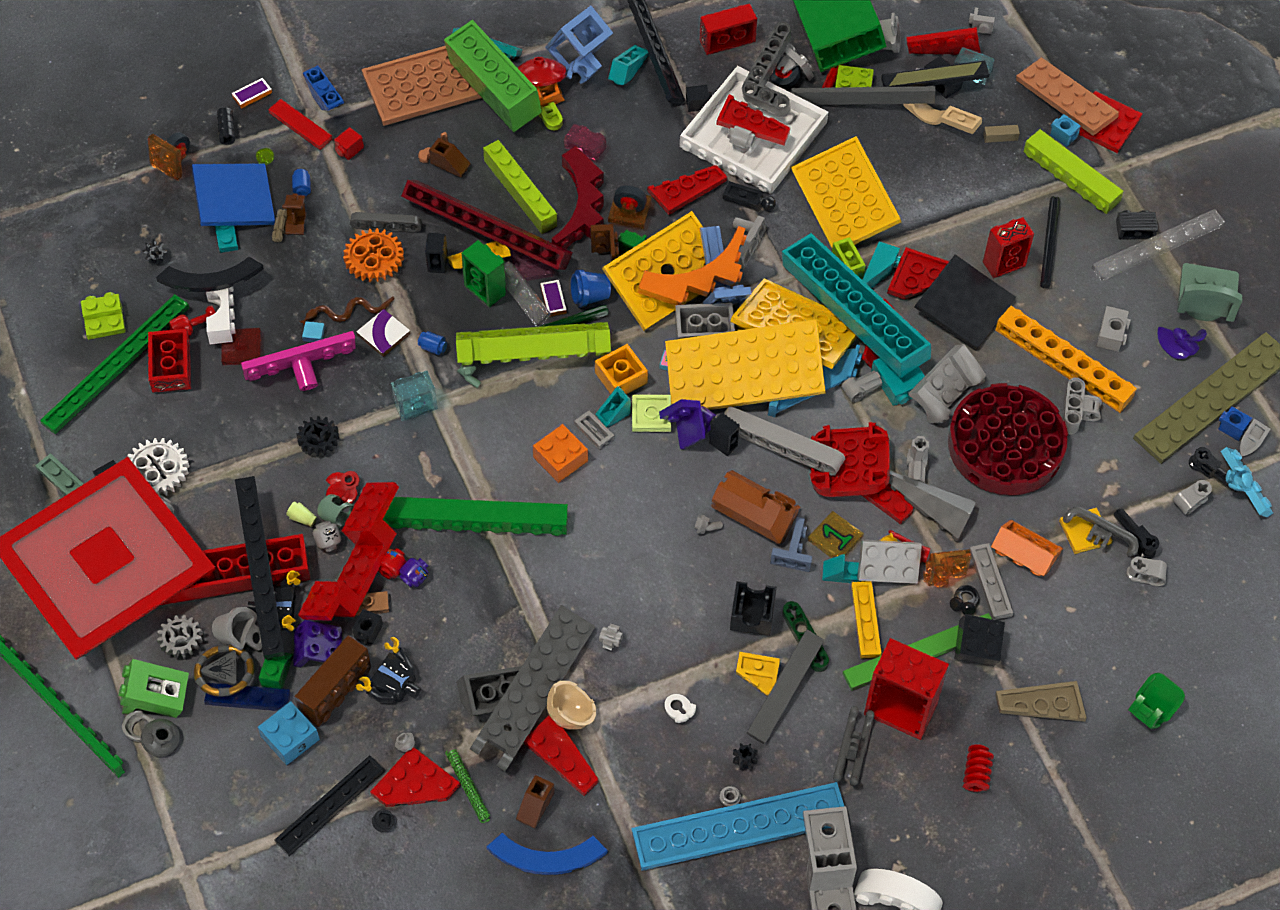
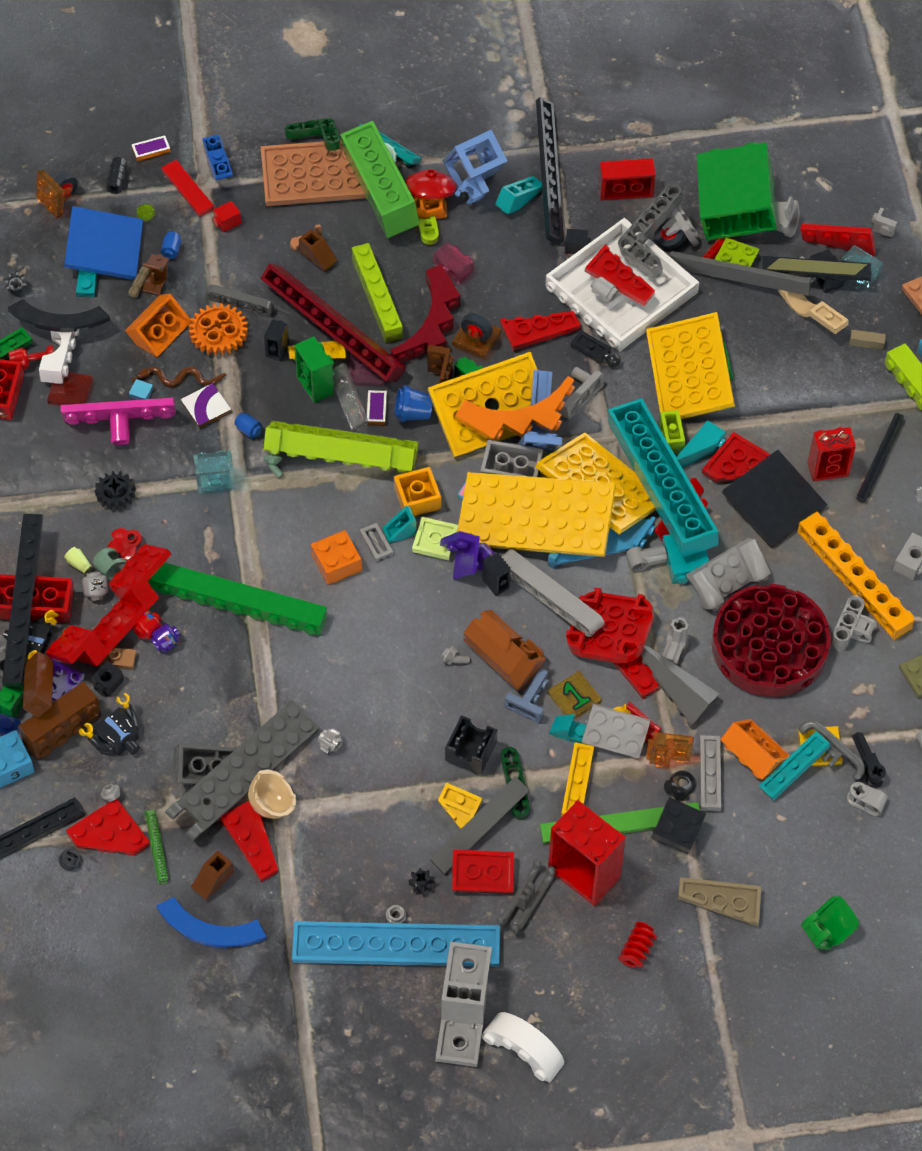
camera: 15 degrees right, 0 degrees up
dark green axle [538,305,609,327] -> none
white piece [665,694,696,723] -> none
none -> reddish brown brick [23,651,53,718]
none -> orange slope [125,294,191,357]
none -> dark green beam [285,118,341,151]
none -> red plate [452,849,514,894]
none -> teal plate [759,731,831,801]

